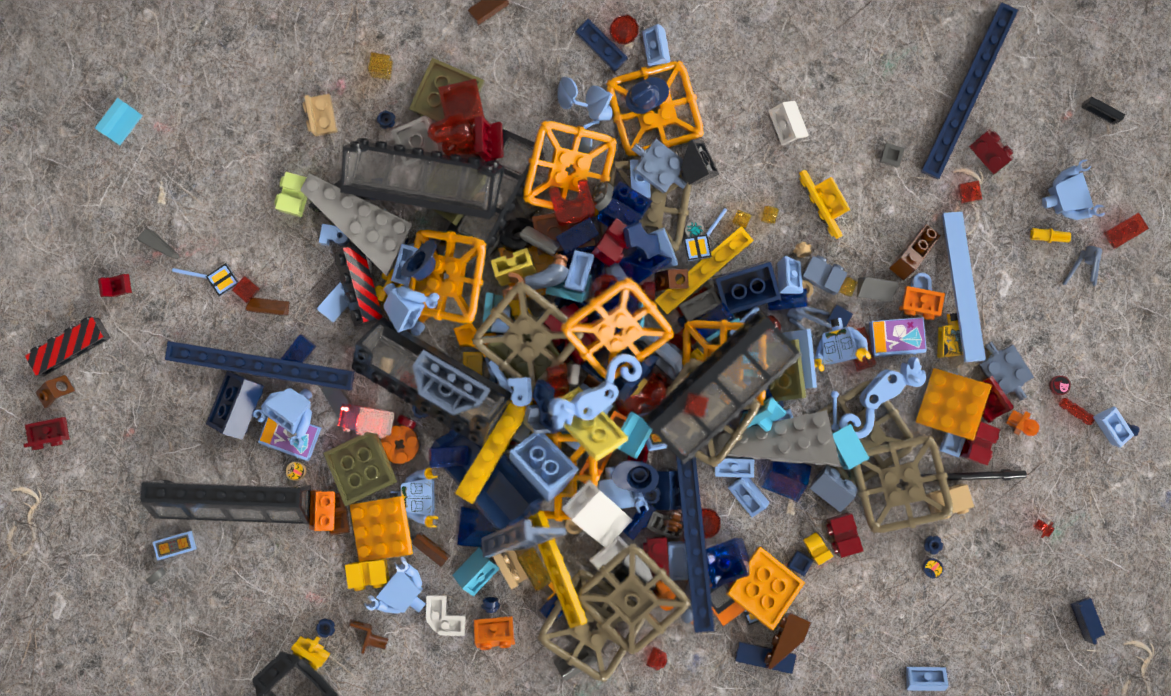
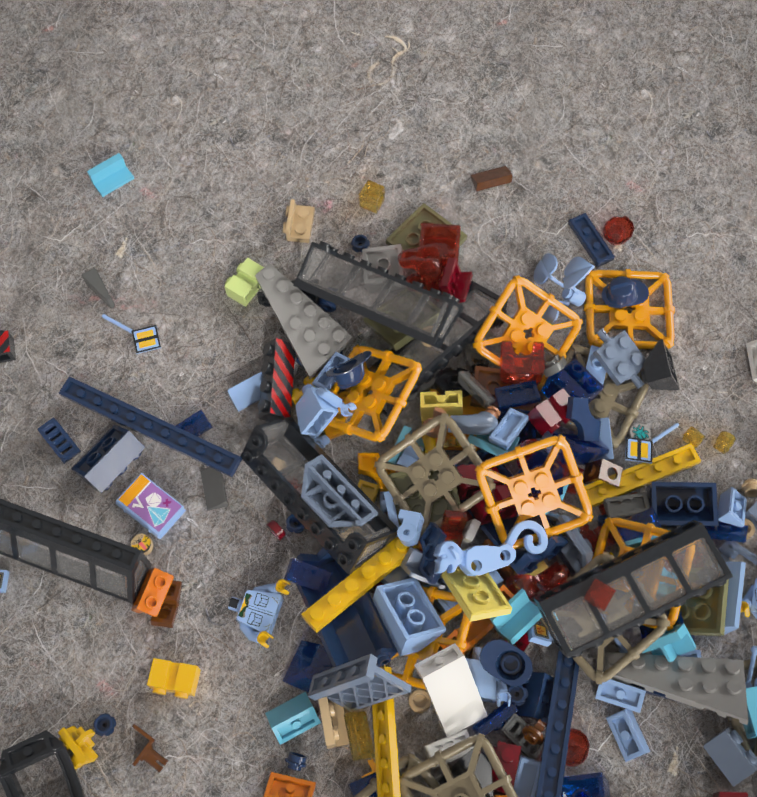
camera: 20 degrees right, 20 degrees down
dark red bracket [98,274,132,297] -> none
clear red tile [232,276,260,303] -> none
reddish brown slope [245,298,290,316] -> none
light blue torso [253,388,312,448] -> none
light blue leg [319,224,350,246] -> none
olive plate [323,429,397,506] -> none
clear red container [338,403,395,438] -> none
light orange plate [350,496,413,562] -> none
light blue torso [364,557,426,614] -> none
orange plate [381,426,419,464] -> none
reddish brown slope [412,532,450,567] -> none
white plate [426,595,466,636] -> none
light blue slope [642,24,670,66] -> none
clear blue slope [762,461,812,502] -> none
none -> dark blue slope [37,418,81,464]

